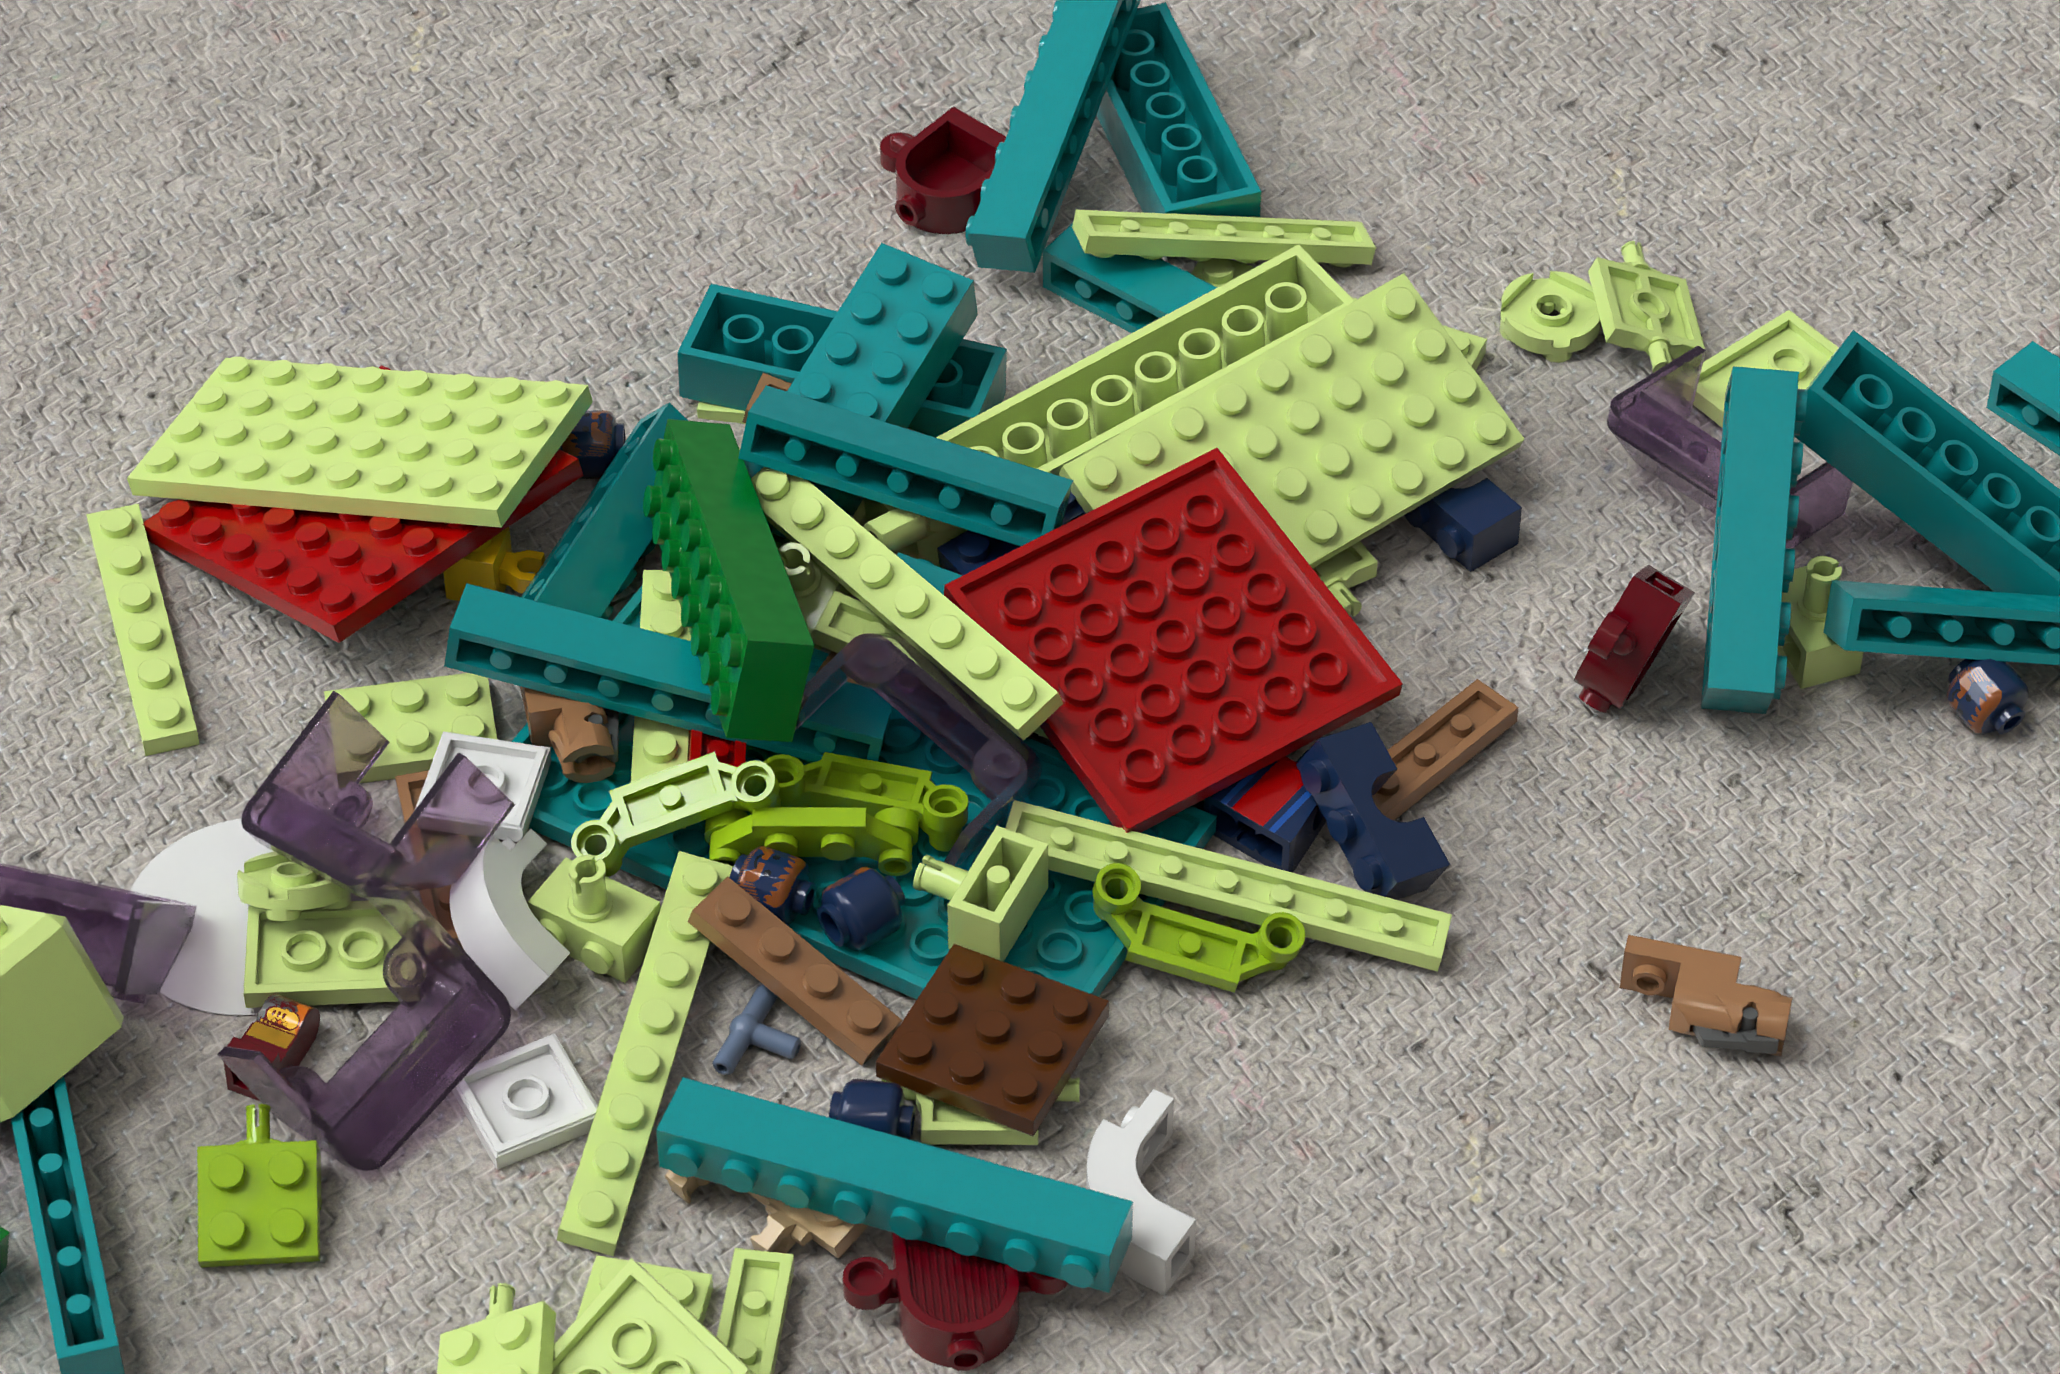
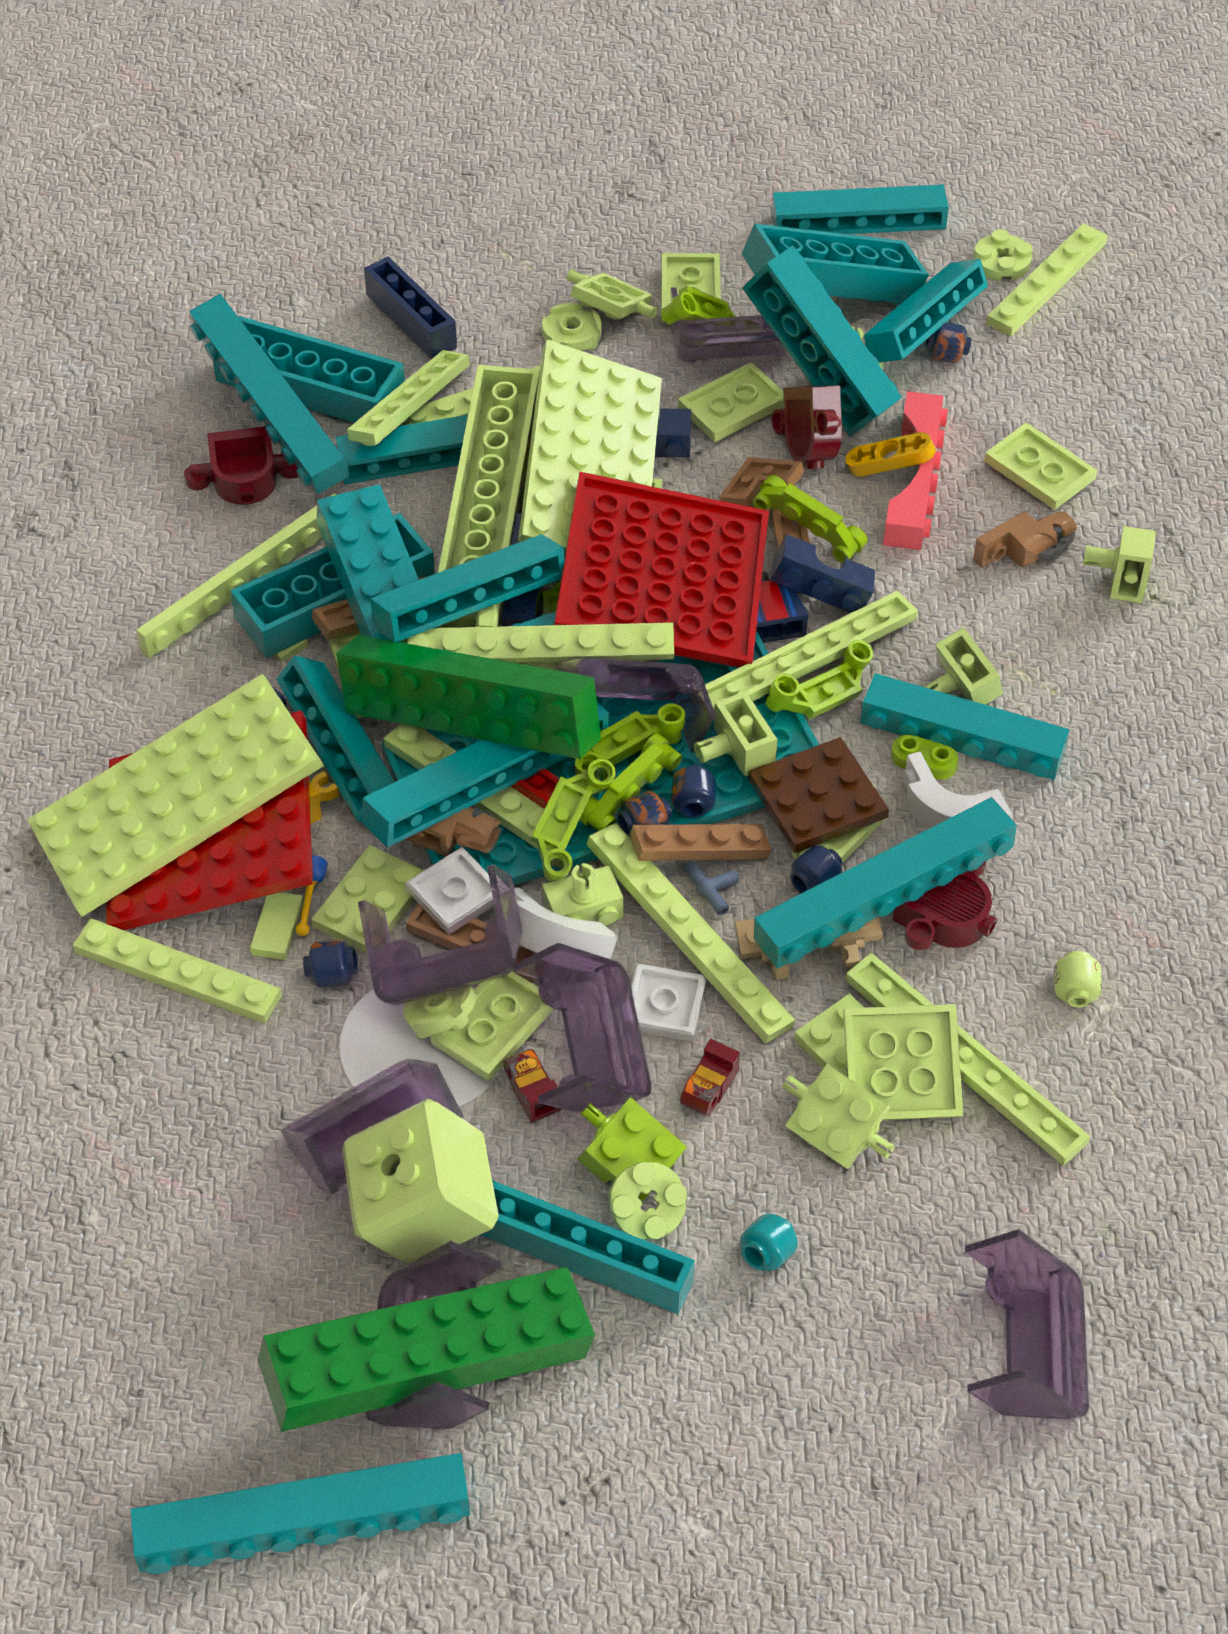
camera: 50 degrees left, 5 degrees up
none -> yellowish green plate [136,494,335,658]
none -> yellowish green tile [250,892,304,960]
none -> hinge [295,855,328,937]
none -> dark blue head [303,939,358,988]
none -> dark blue brick [364,256,457,359]
none -> yellowish green plate [609,1162,687,1239]
none -> lime plate [661,286,759,349]
none -> yellowish green plate [678,362,784,443]
none -> dark red leg [680,1038,740,1117]
none -> medium nougat plate [719,457,804,507]
none -> lime plate [753,475,868,563]
none -> yellow beam [845,432,936,477]
none -> teal brick [860,673,1070,780]
none -> coral arch [883,391,948,550]
none -> lime plate [891,735,958,779]
none -> yellowish green brick [922,627,1003,705]
none -> yellowish green plate [984,422,1097,510]
none -> yellowish green brick [1083,526,1156,603]

